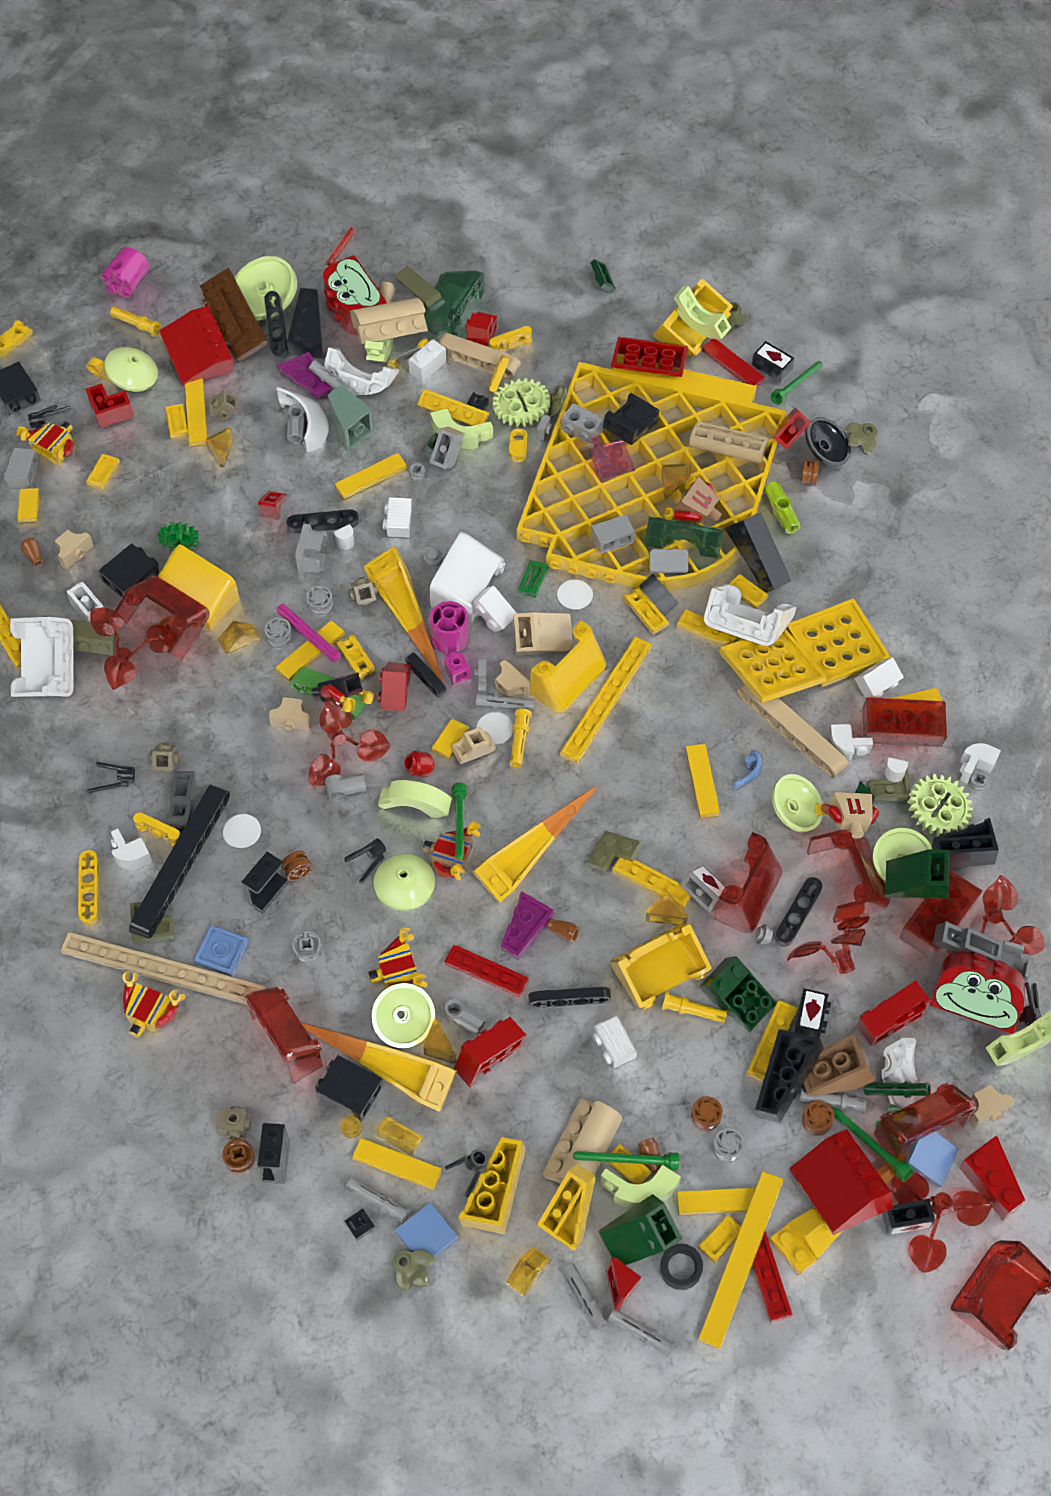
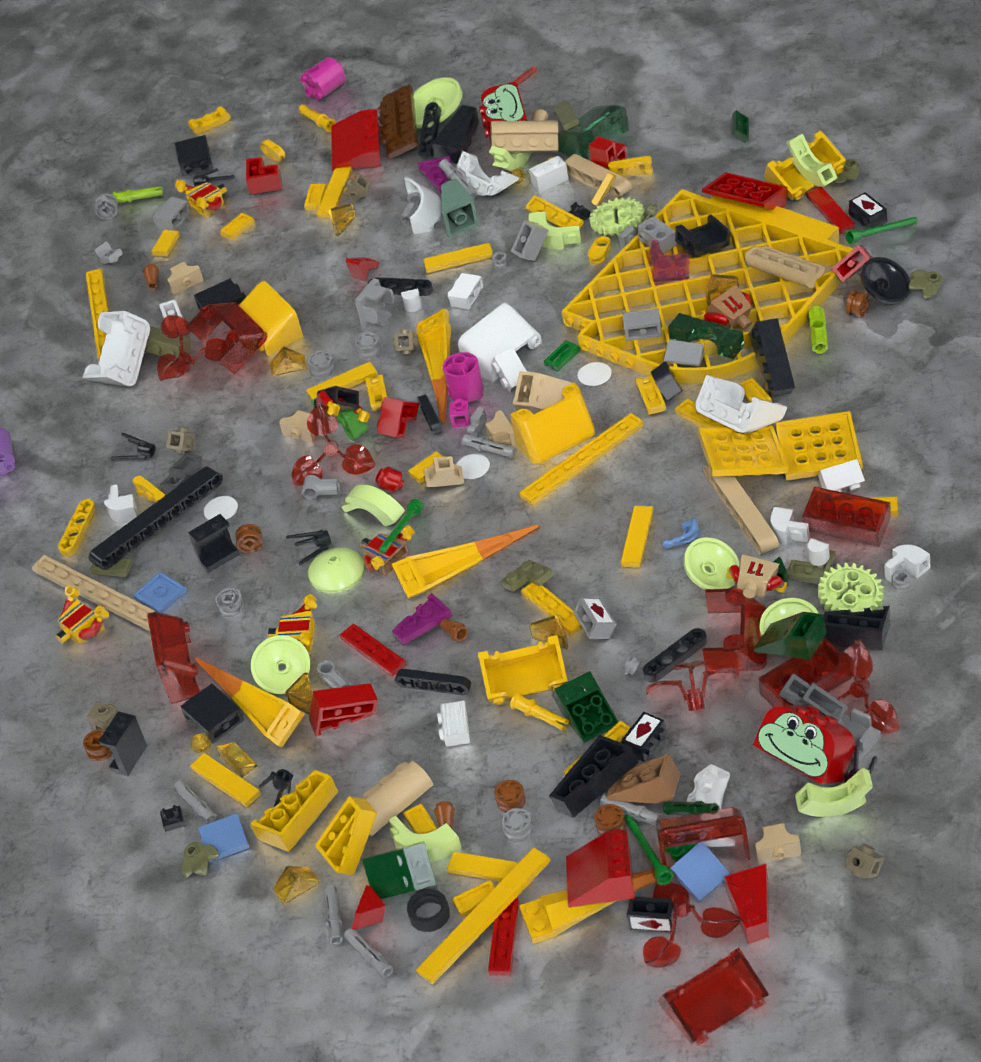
camera: 30 degrees right, 15 degrees down
yellowish green dish [104,347,158,392] -> none
green gear [158,522,199,551] -> none
dark pink axle [276,604,341,662] -> none
yellow pin [509,708,532,768] -> none
green piece [573,1151,679,1170] -> none
clear red windscreen [714,832,782,933] -> none
red wedge [857,980,931,1046] -> none

